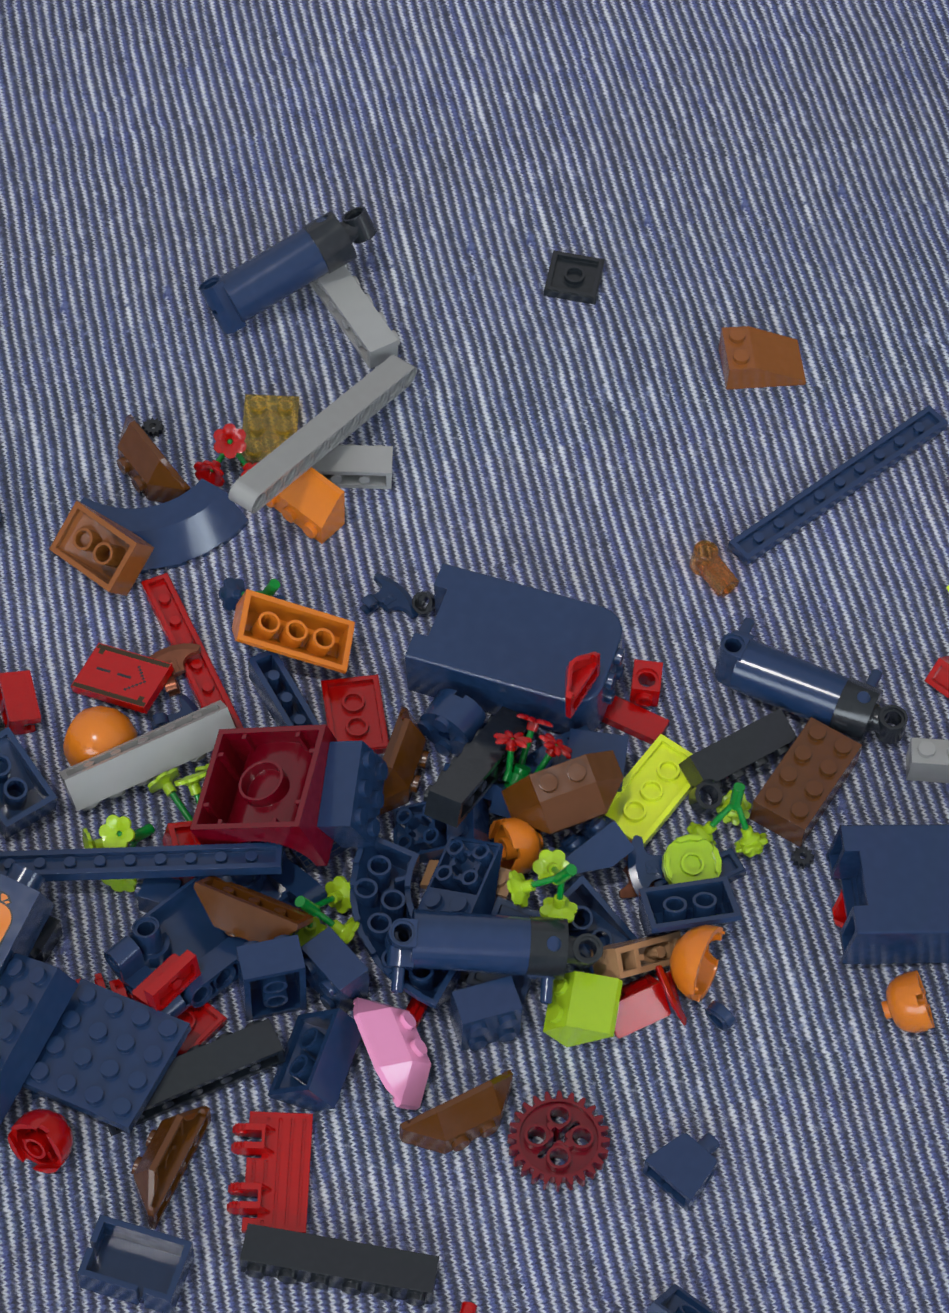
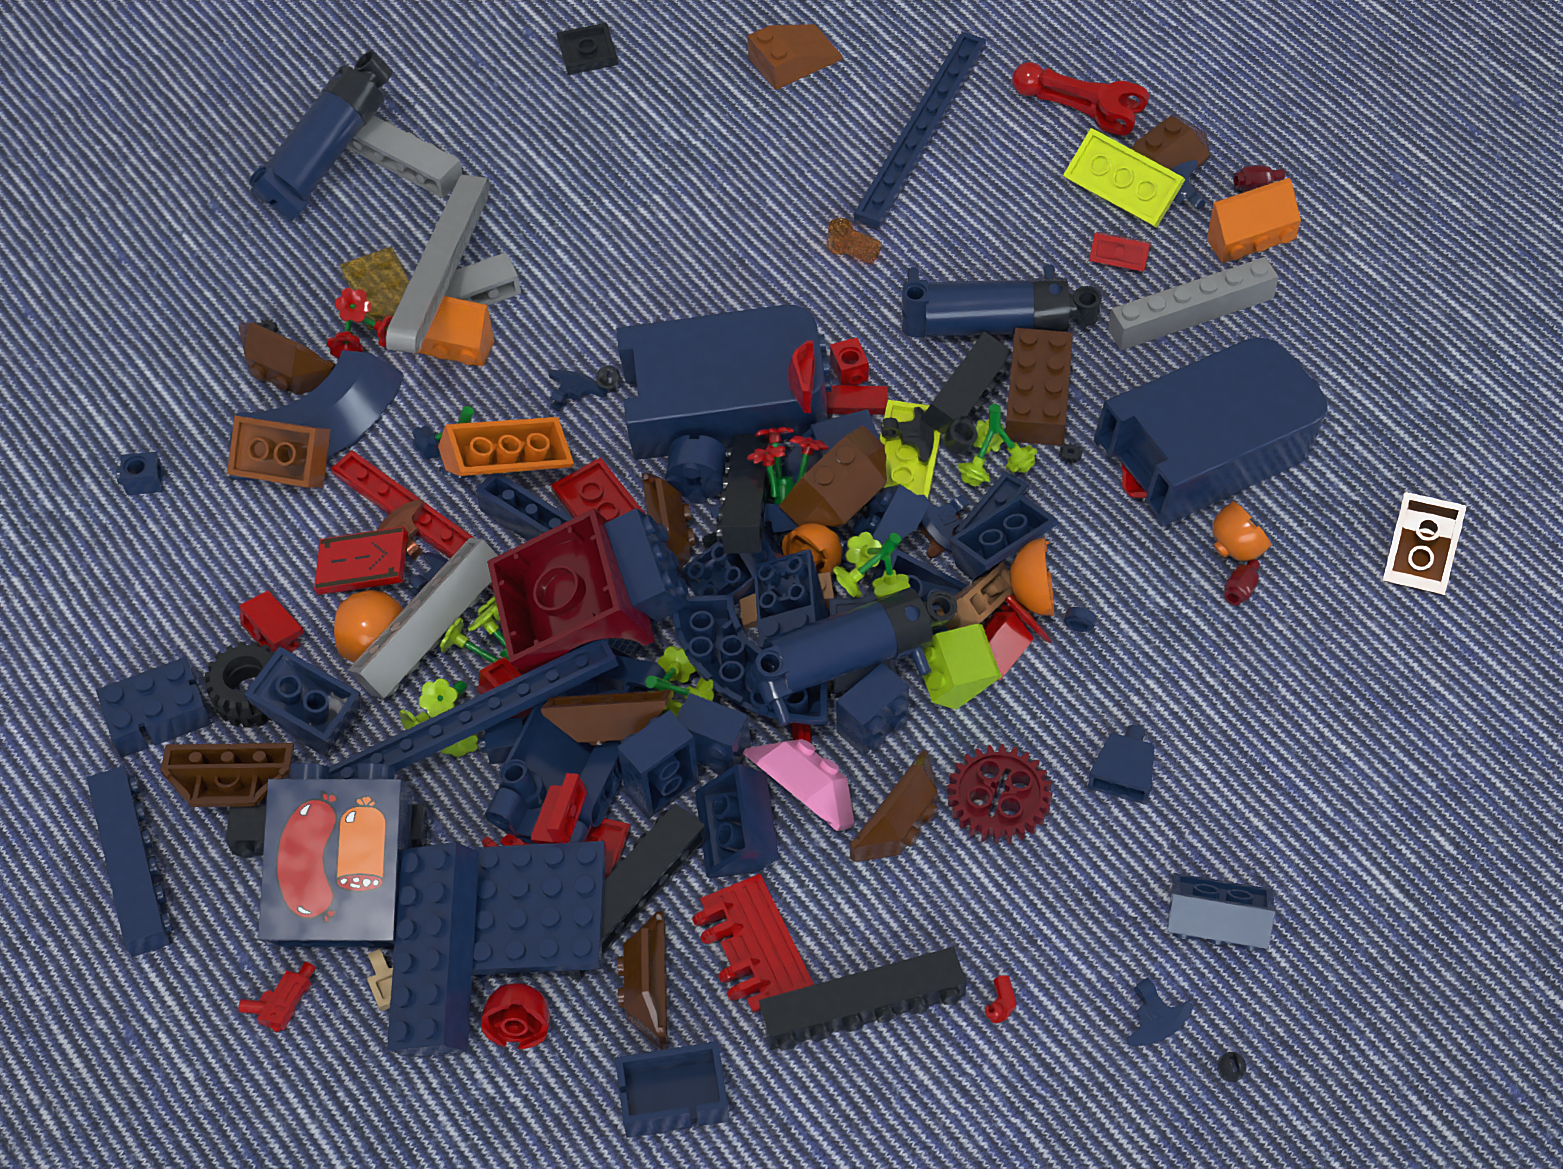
camera: 20 degrees left, 0 degrees up
lime tile [661,834,722,884] -> none
none -> black piece [881,407,934,462]
none -> dark red plant [1224,559,1260,605]

